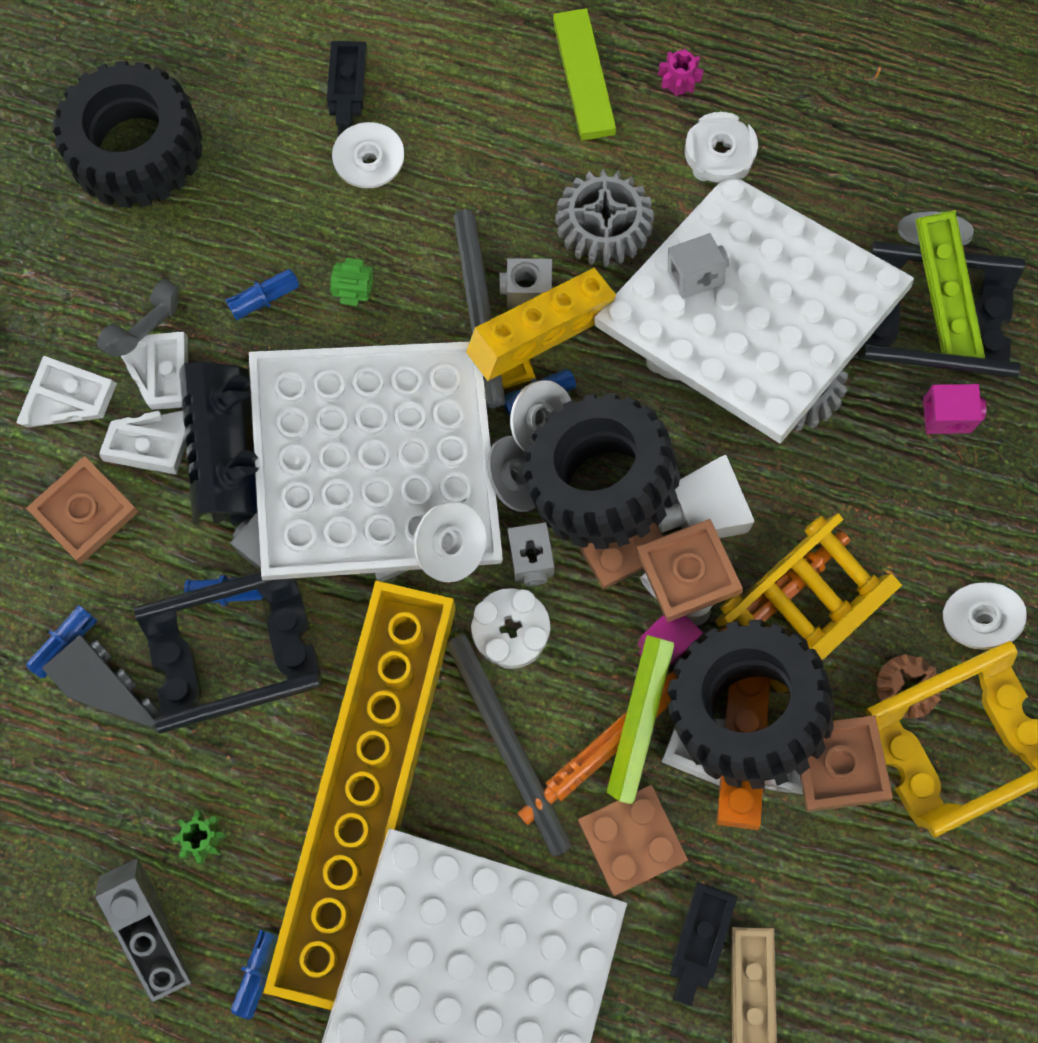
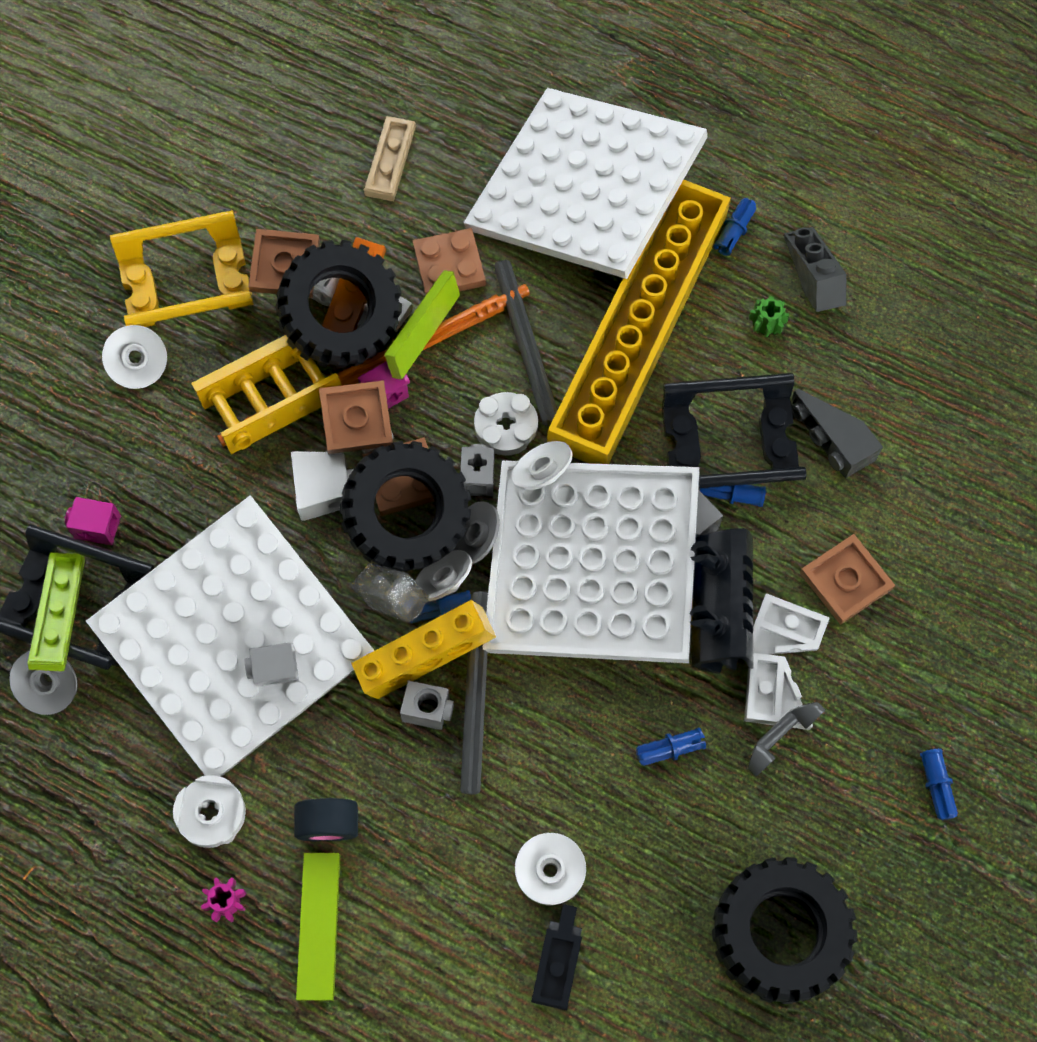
camera: 170 degrees left, 5 degrees down
white wing [16,356,117,427] -> none
blue axle [26,605,98,678] -> none
bright green gear [330,258,373,306] -> none
light grey gear [555,169,654,268] -> none
black hinge [670,882,738,1006] -> none
nougat gear [876,654,941,719] -> none
none -> black wheel [294,798,358,841]
none -> clear brick [351,563,429,622]

